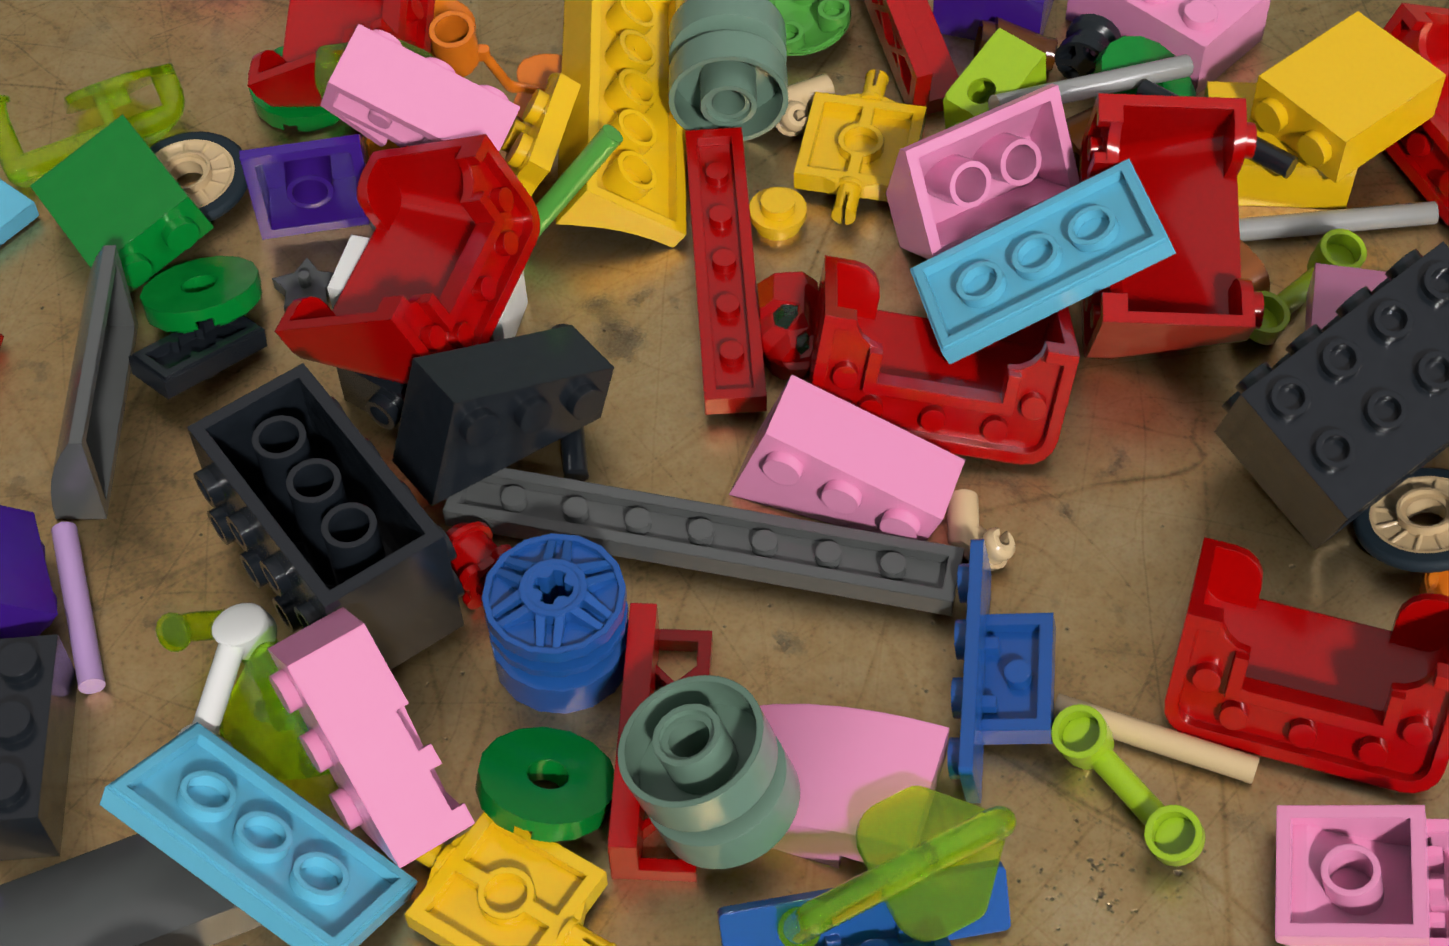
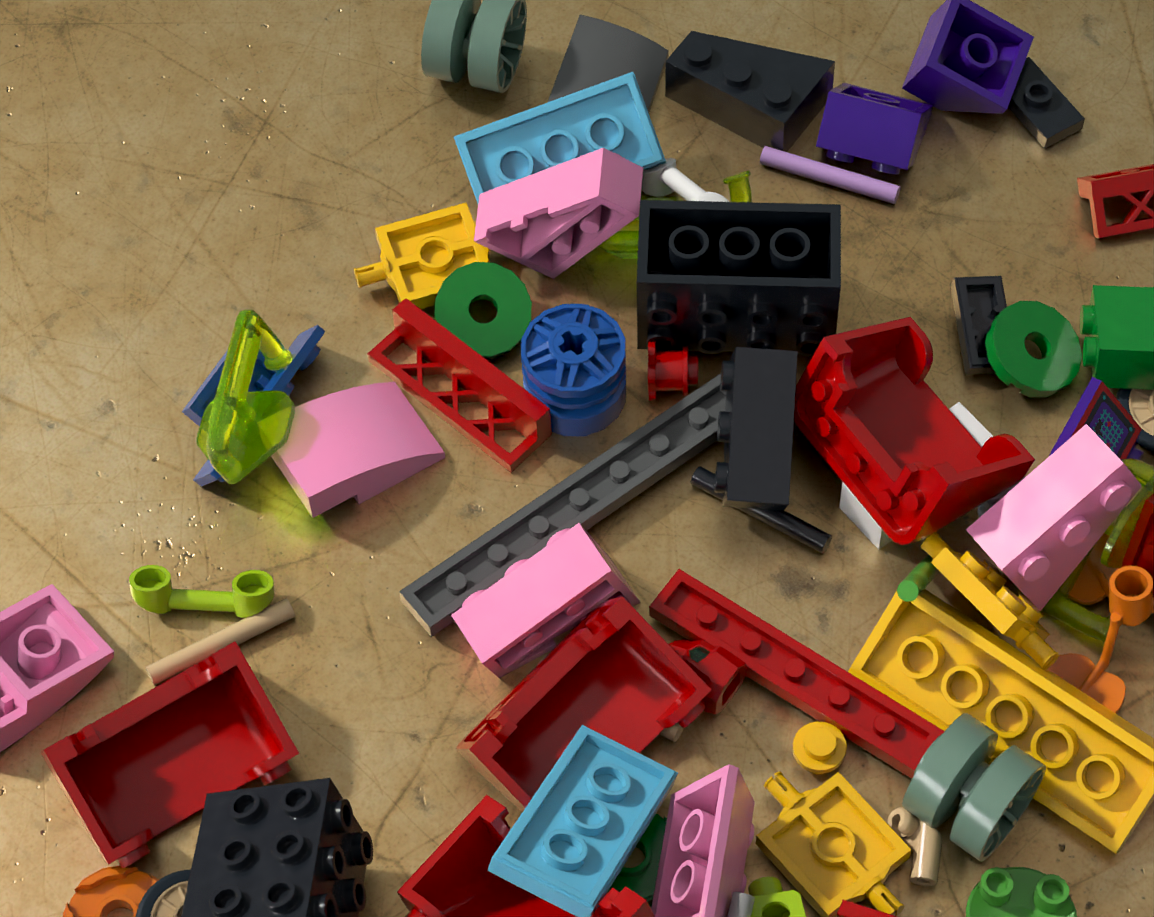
camera: 130 degrees right, 5 degrees up
dark grey slope [51,245,139,519] -> none
dark grey piece [272,258,334,311] -> none
sand green wheel [618,675,800,869] -> none
tan arm [947,489,1016,571] -> none
blue bracket [947,539,1056,804] -> none

